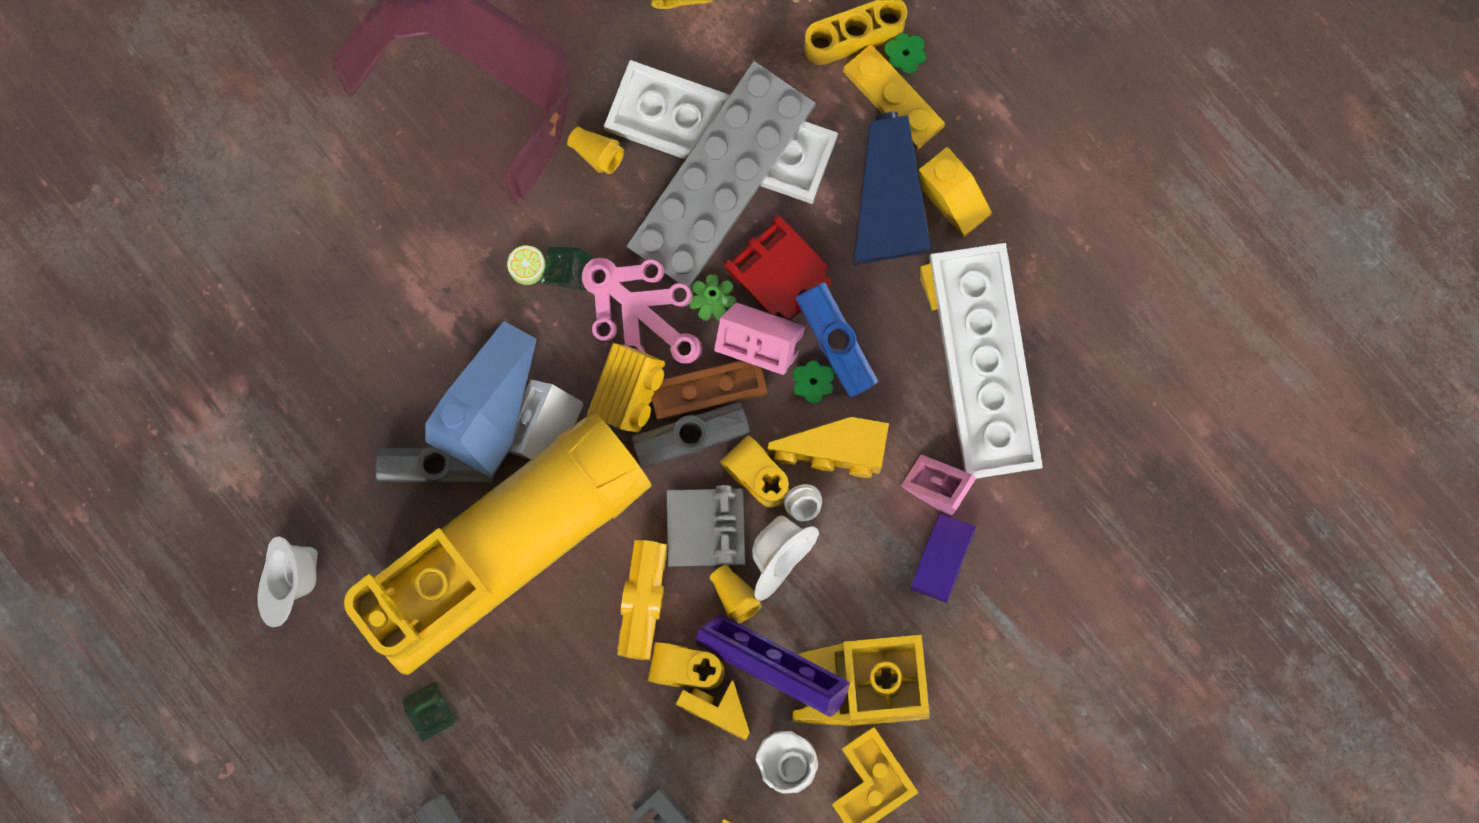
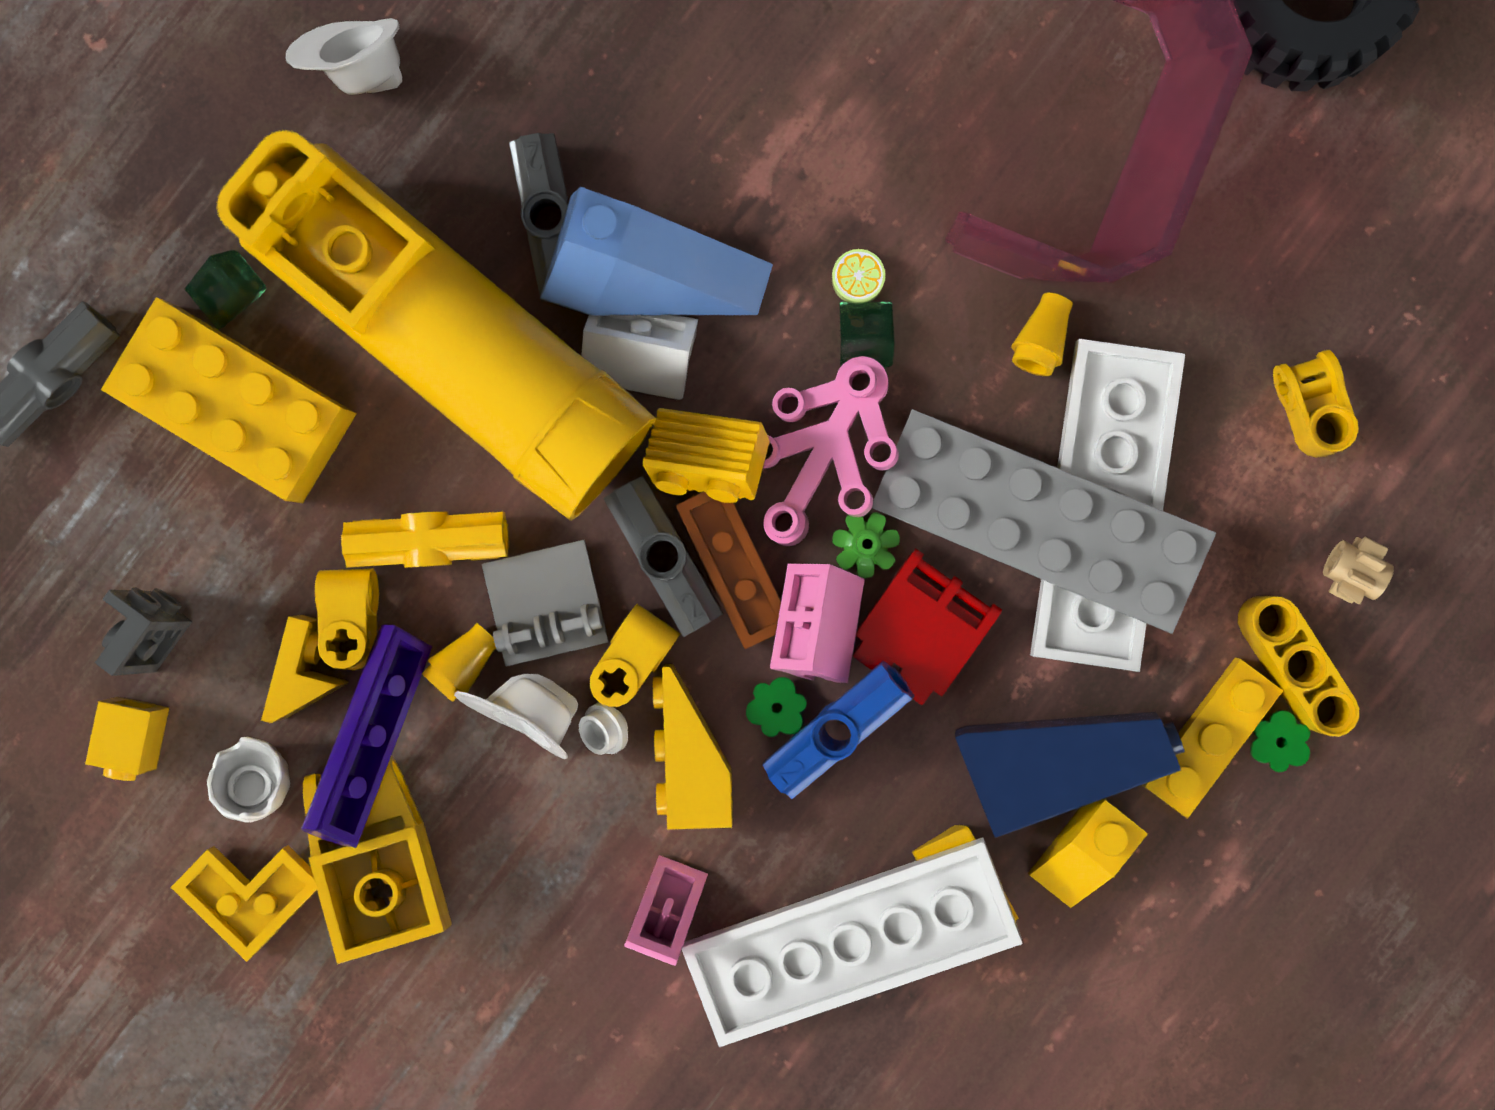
camera: 75 degrees right, 10 degrees up
dark purple slope [911,514,976,603] -> none
none -> yellow brick [101,297,357,503]

